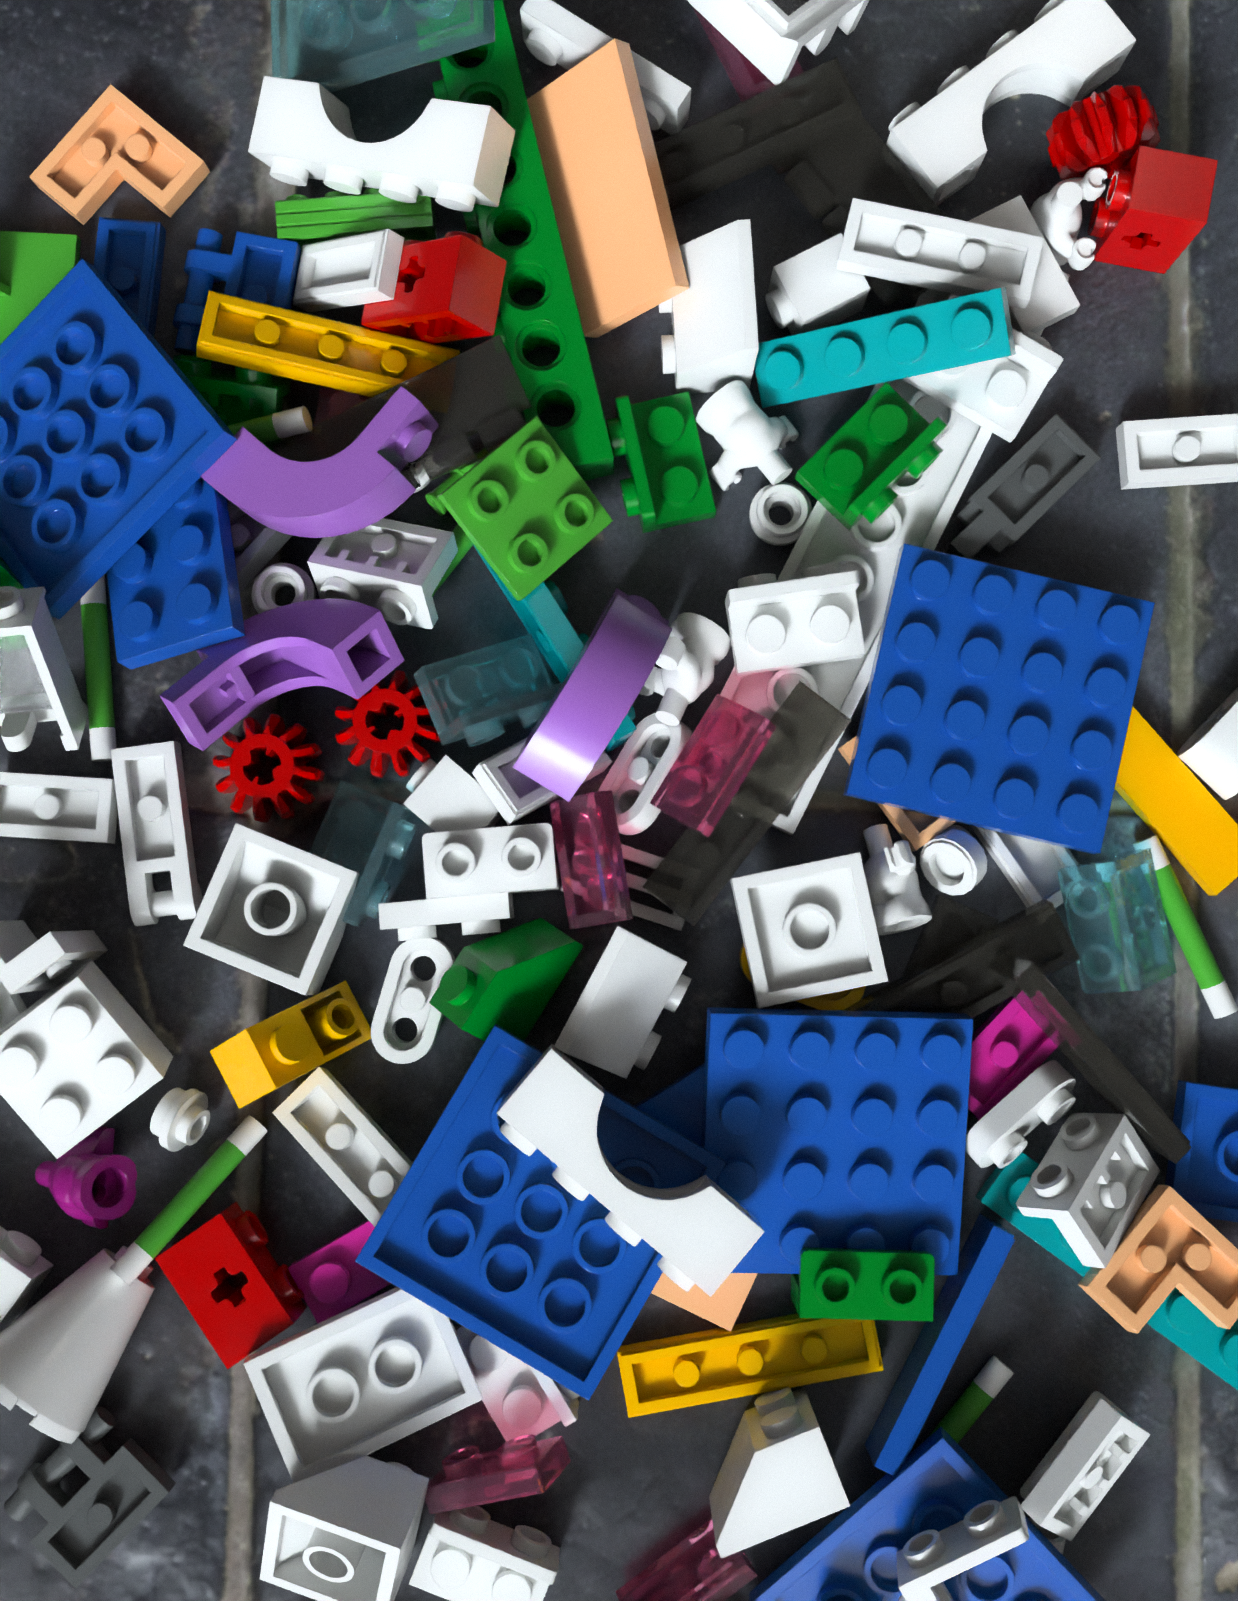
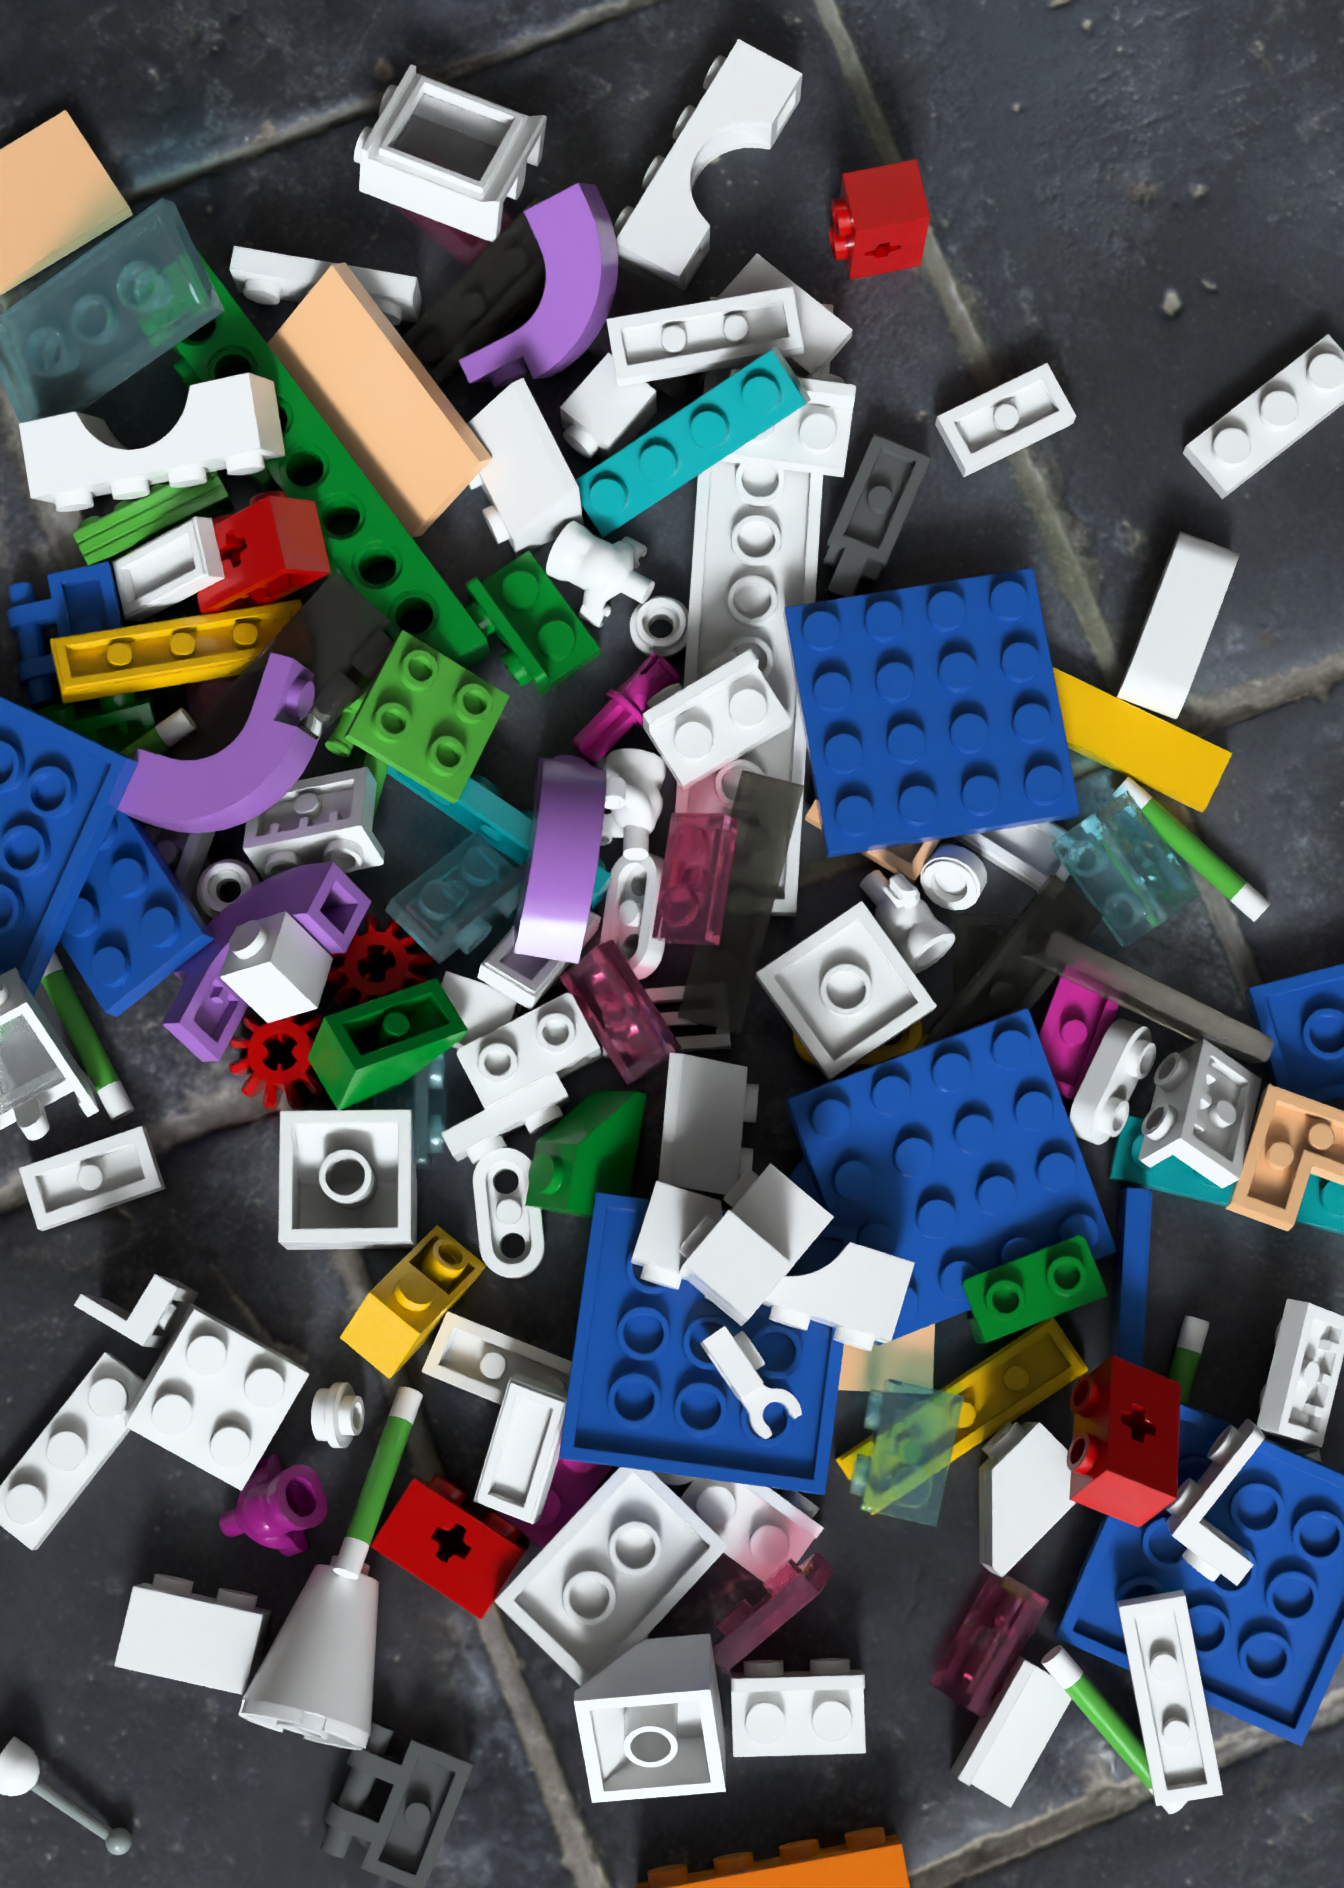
camera: 25 degrees left, 5 degrees down
white plate [111,741,203,927] -> none
green bracket [795,382,948,530] -> none
white piece [1030,167,1108,270] -> none
red gear [1046,85,1161,180] -> none
none -> white brick [219,911,333,1023]
none -> green slope [307,978,468,1110]
none -> medium lavender arch [459,183,618,389]
none -> white tile [473,1374,568,1524]
none -> dark pink axle [571,652,681,764]
none -> white brick [678,1163,834,1326]
none -> white plate [700,1326,802,1439]
none -> clear light blue bracket [849,1378,964,1527]
none -> red brick [1067,1355,1181,1527]

